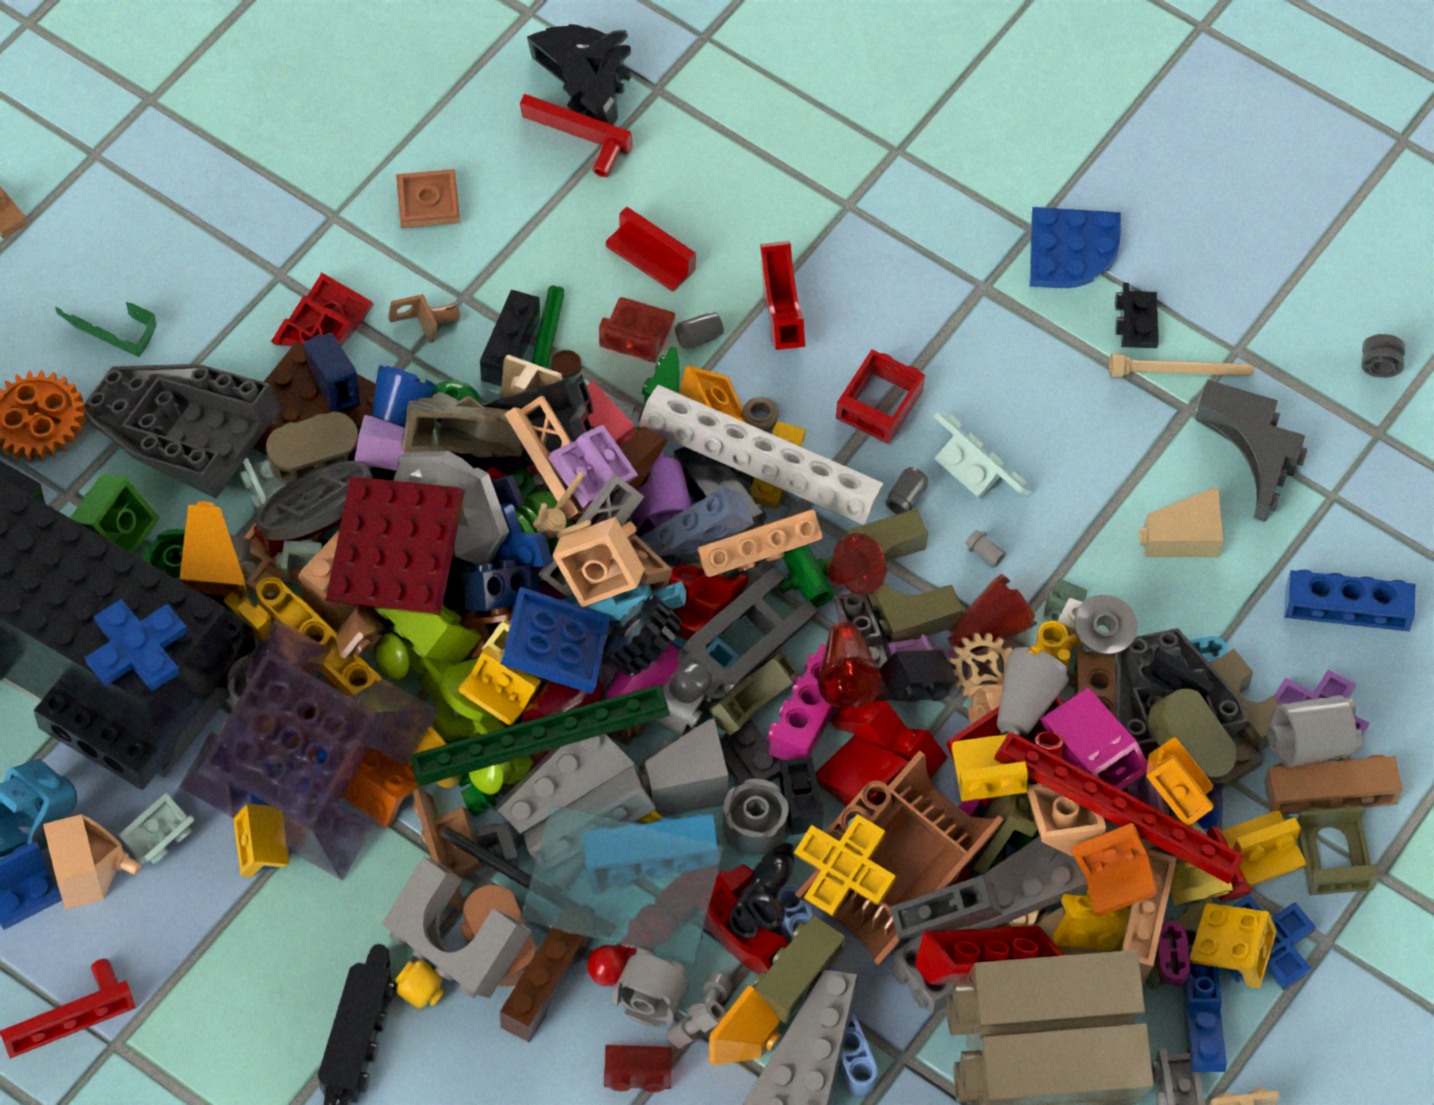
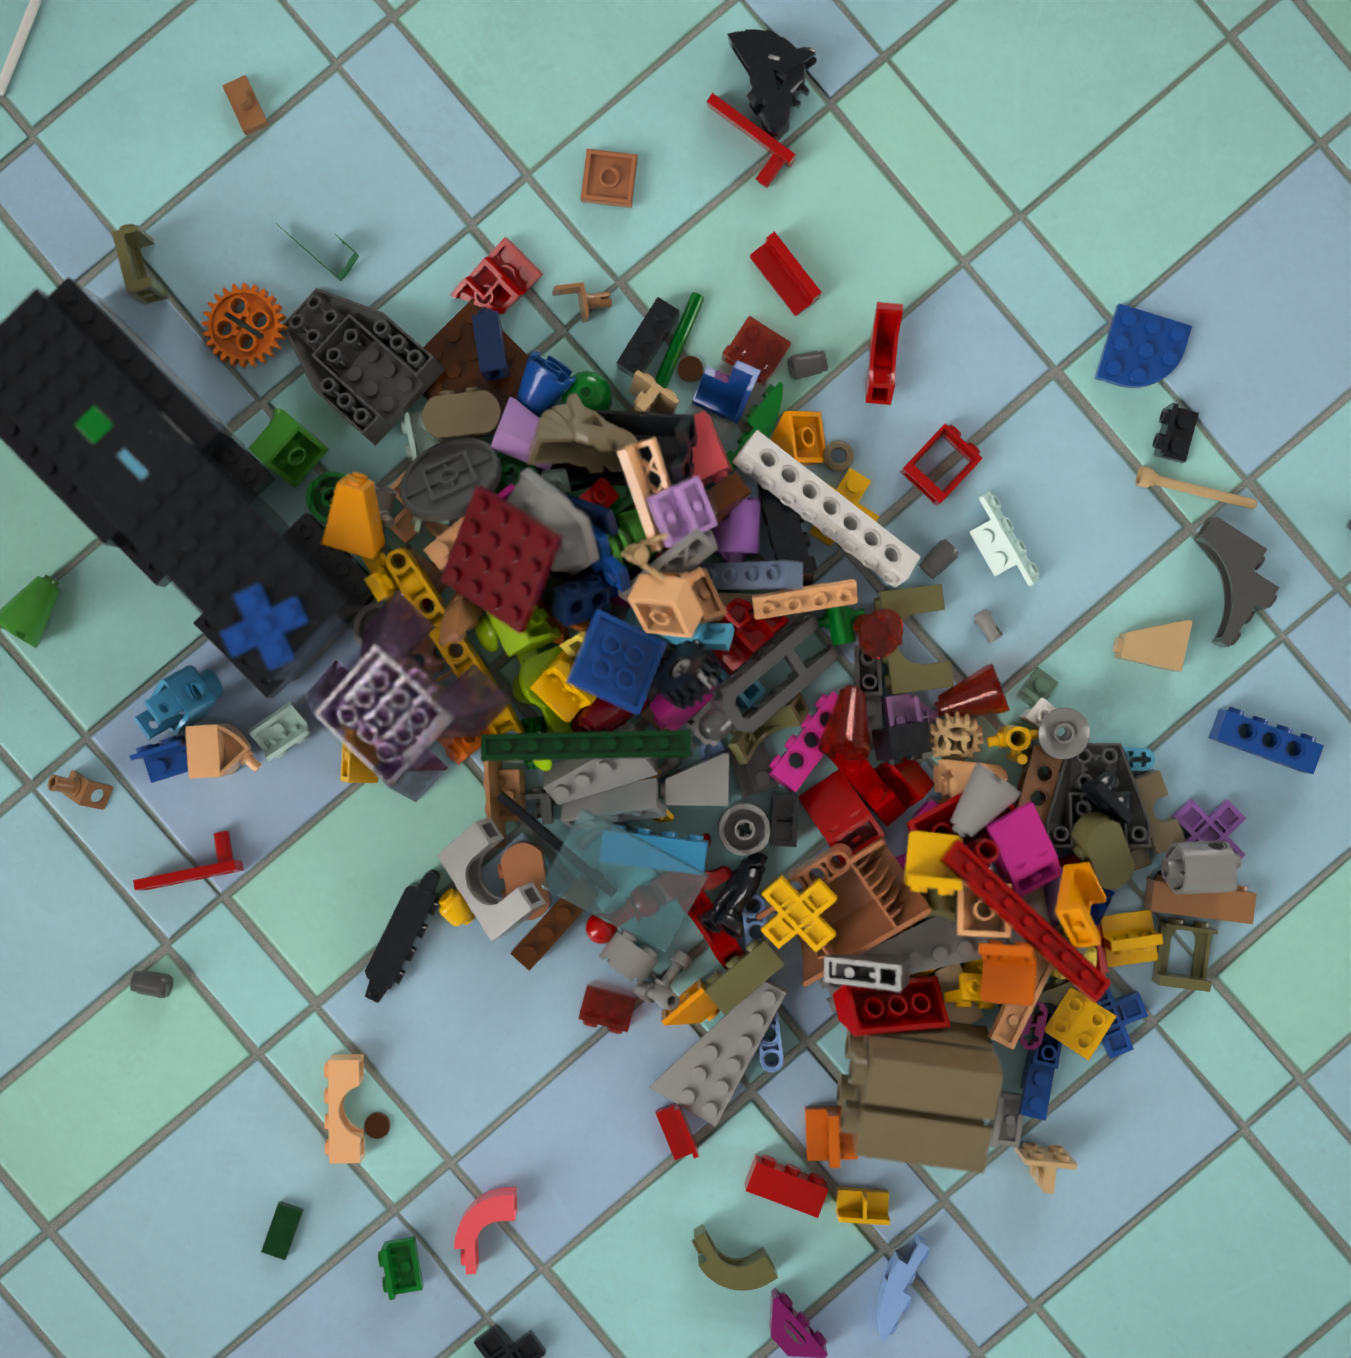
camera: 10 degrees right, 30 degrees up
none -> blue panel [692,360,761,424]
none -> red panel [874,757,935,809]

